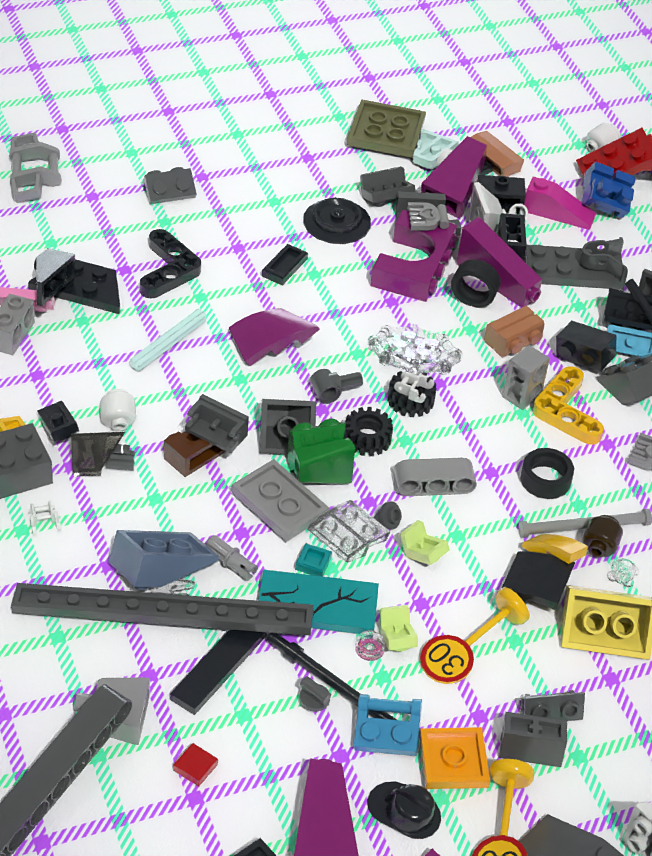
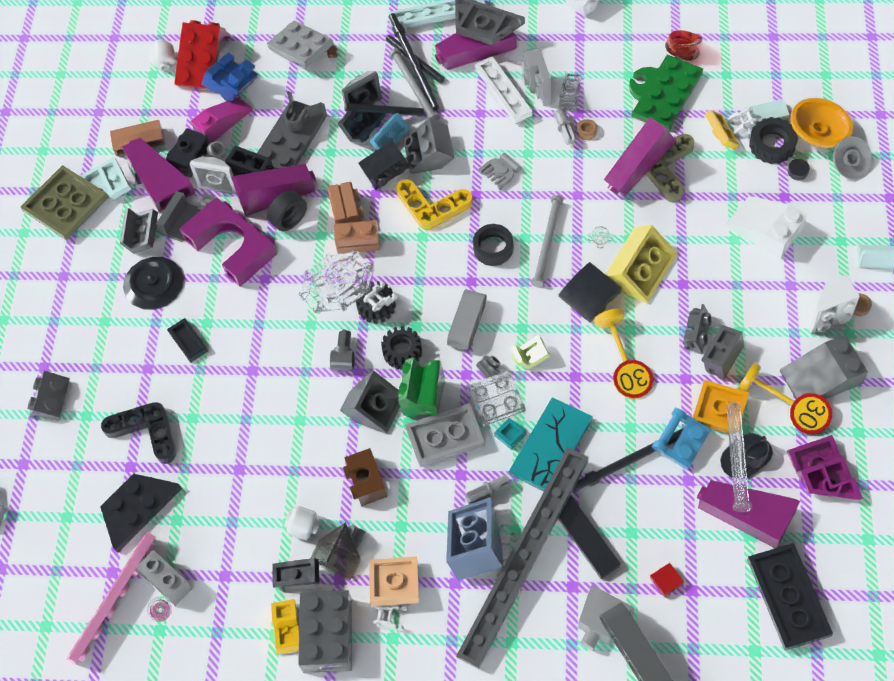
camera: 55 degrees left, 15 degrees up
black slope [34,248,75,306] -> none
light aqua axle [130,309,206,371] -> none
dark grey hinge [185,394,249,453] -> none
magenta slope [228,308,320,366] -> none
dark grey plate [299,676,332,712] -> none
clear tile [355,631,386,661] -> none
yellowish green bracket [379,605,418,652] -> none
light grey piece [407,202,449,230] -> none
light grey brick [502,345,550,410] -> none
yellow slope [522,534,588,564] -> none
dark brown head [582,515,623,558] -> none
none -> nougat brick [334,220,380,254]
none -> light nougat plate [369,556,420,607]
none -> clear axle [726,402,752,512]

